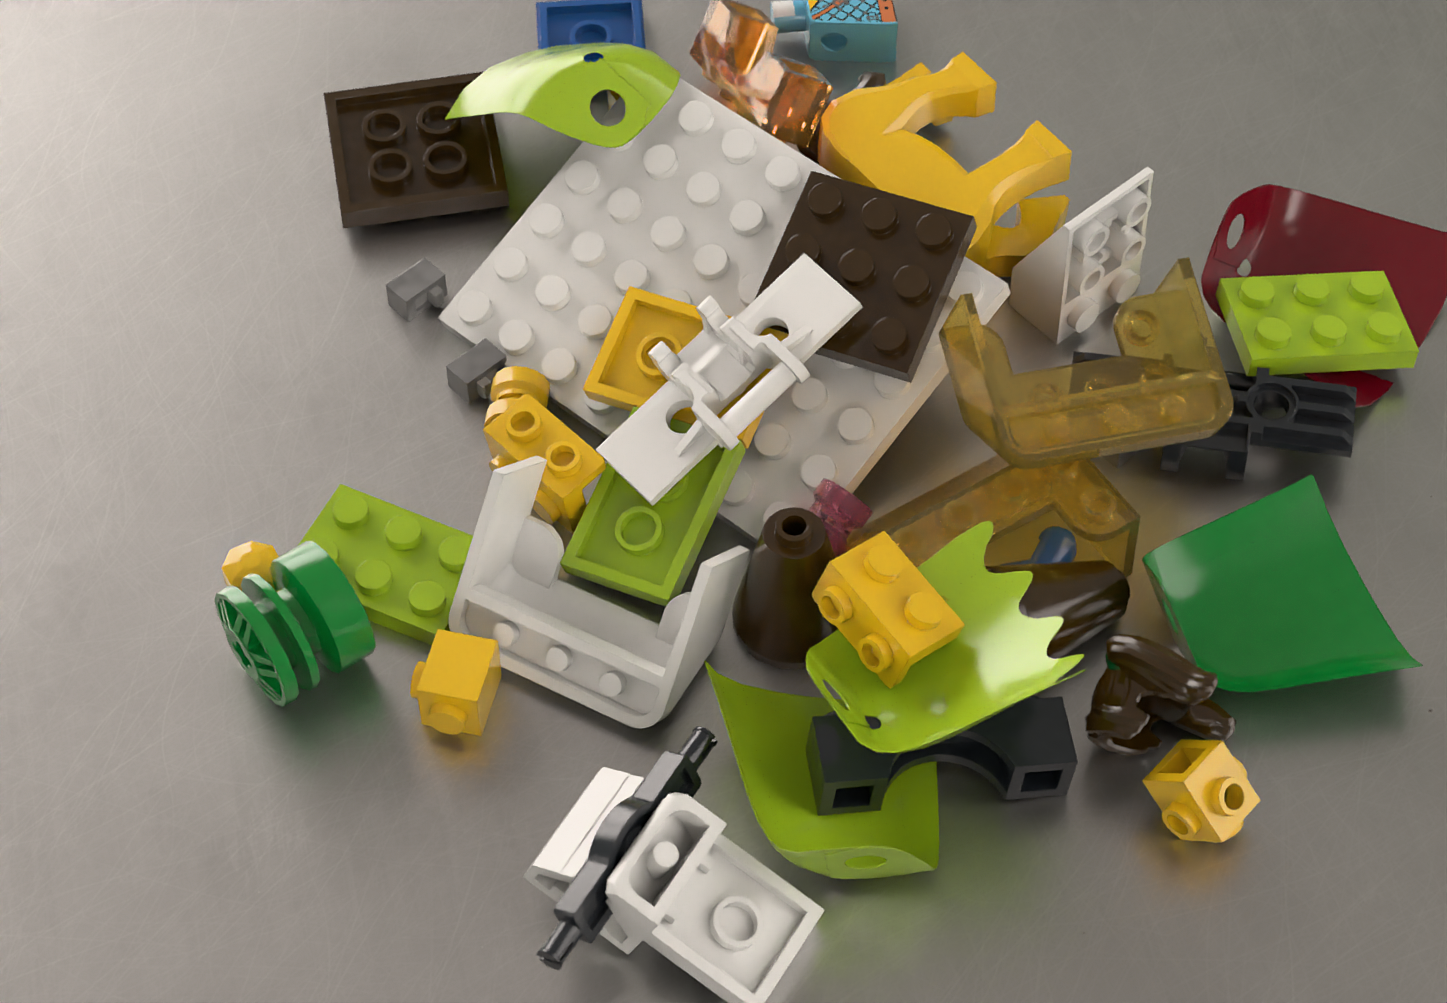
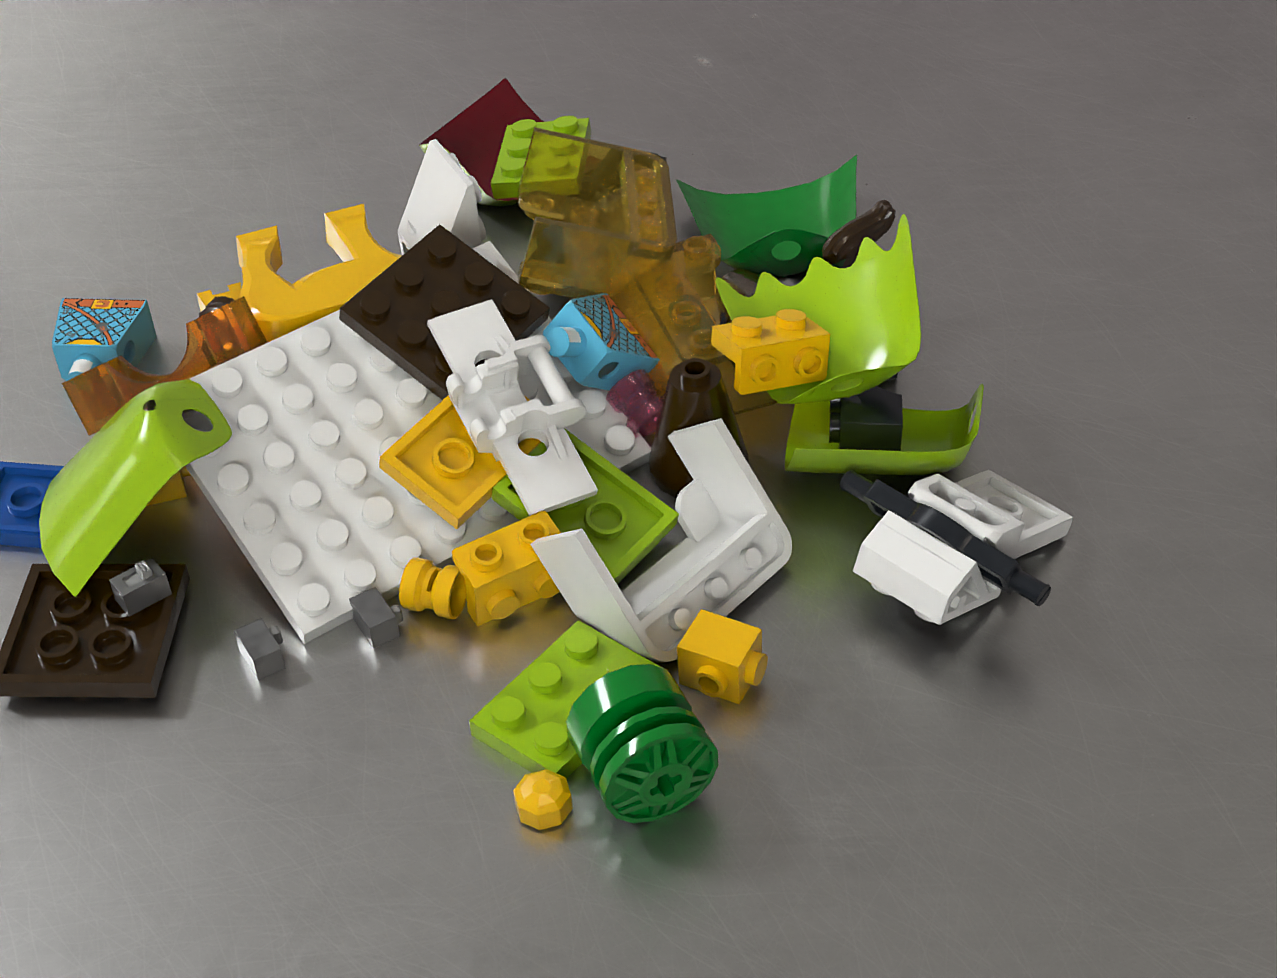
camera: 75 degrees left, 10 degrees down
yellow brick [1142,739,1261,843] -> none
none -> flat silver piece [109,558,172,616]
none -> medium azure torso [543,293,660,394]

